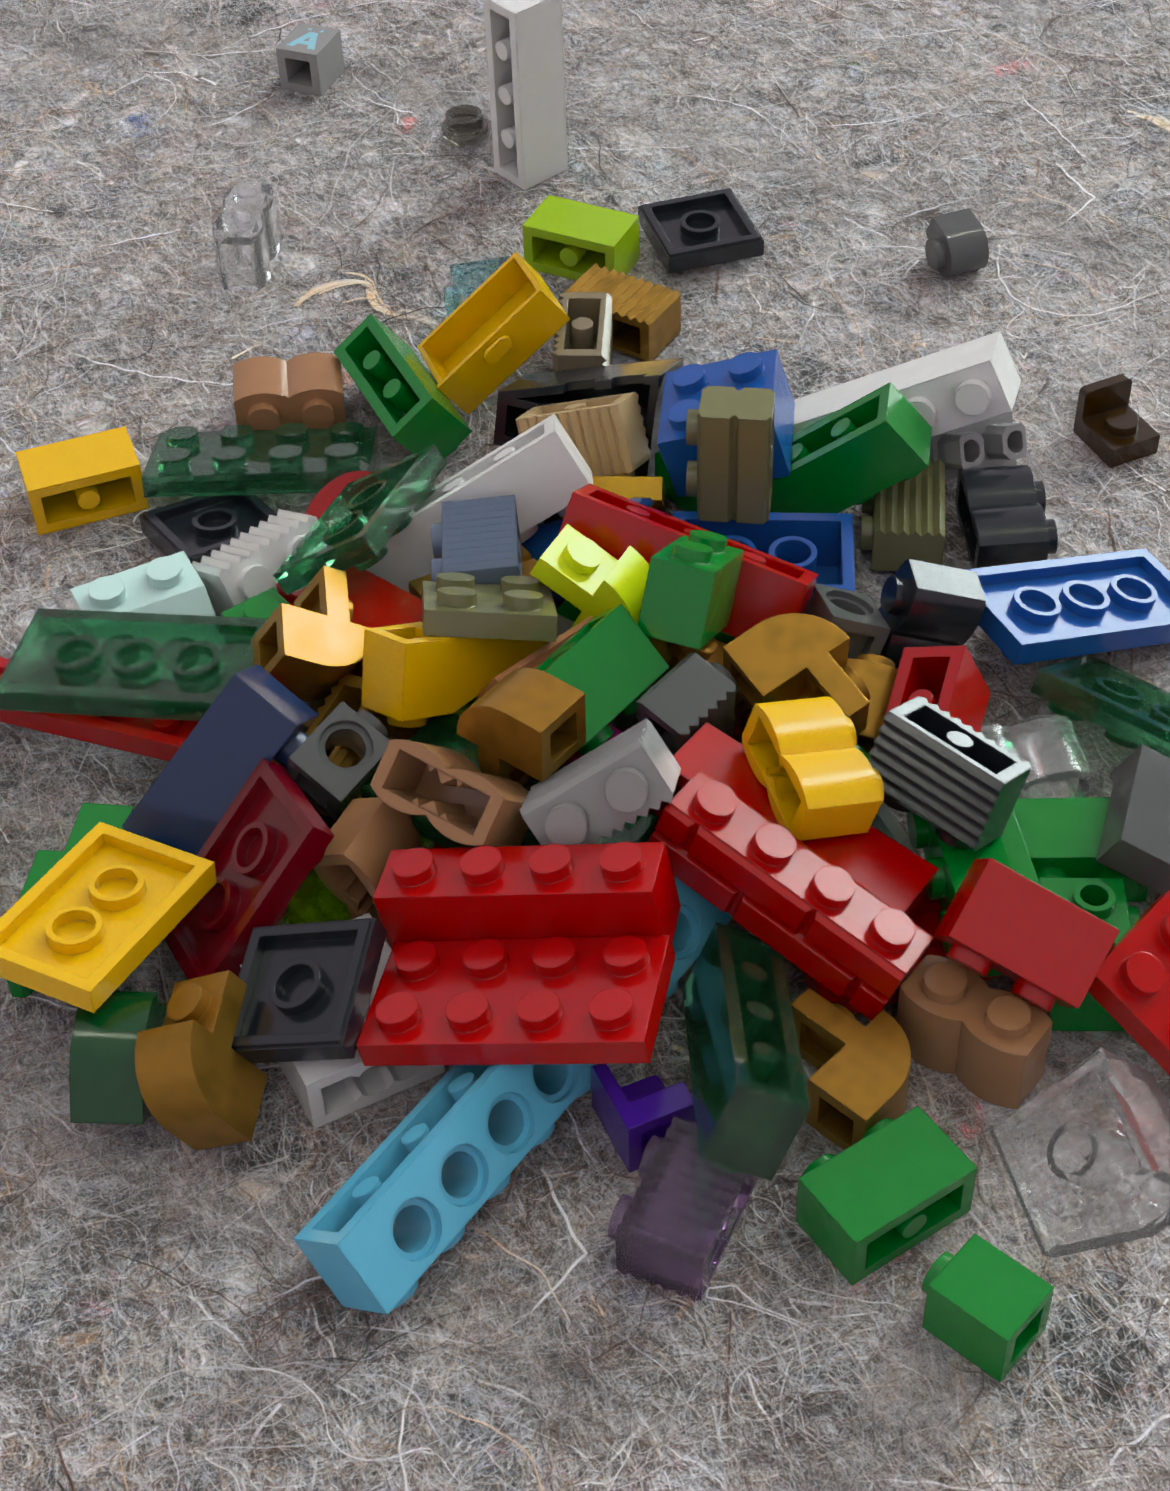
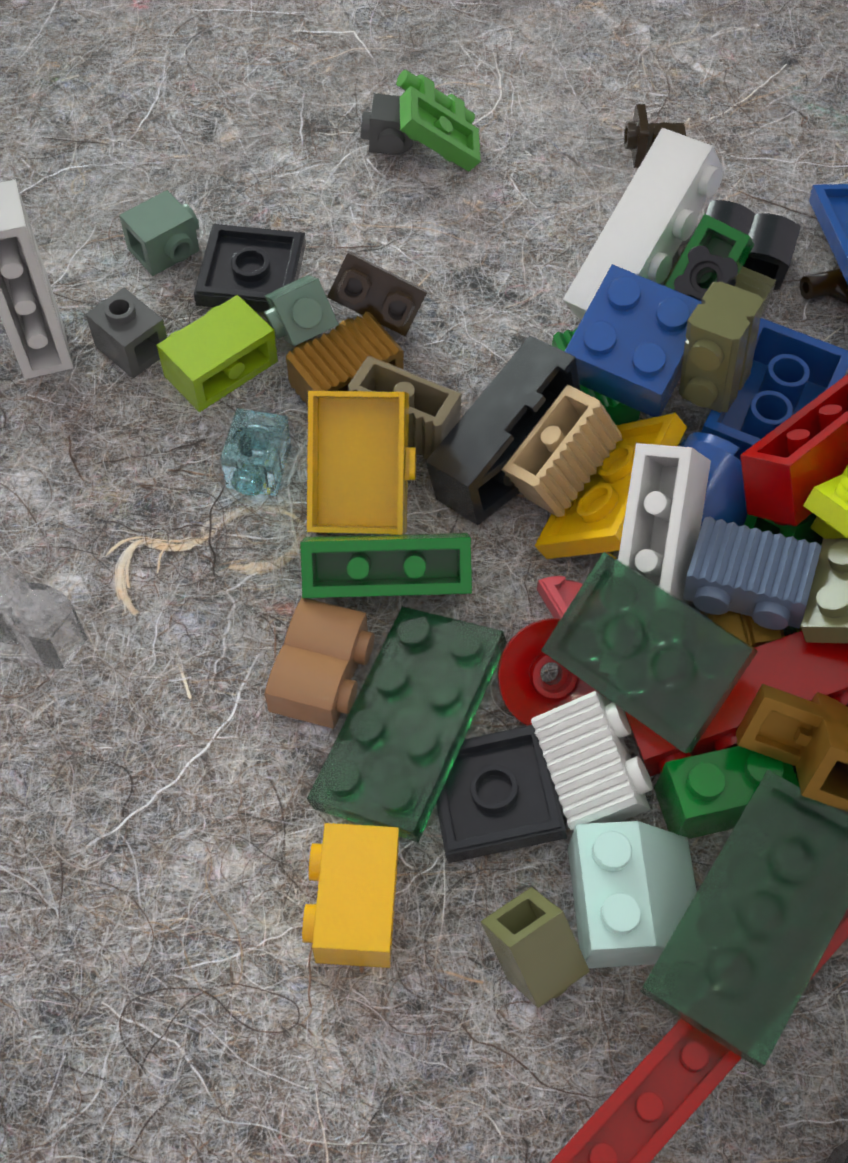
camera: 70 degrees left, 15 degrees up
none -> dark grey brick [86,287,167,378]
none -> sand green brick [119,190,200,276]
none -> sand green brick [264,275,339,346]
none -> dark brown hips [327,251,427,337]
none -> bright green plate [396,69,481,172]
none -> olive brick [480,887,590,1008]
none -> black brick [674,245,738,301]

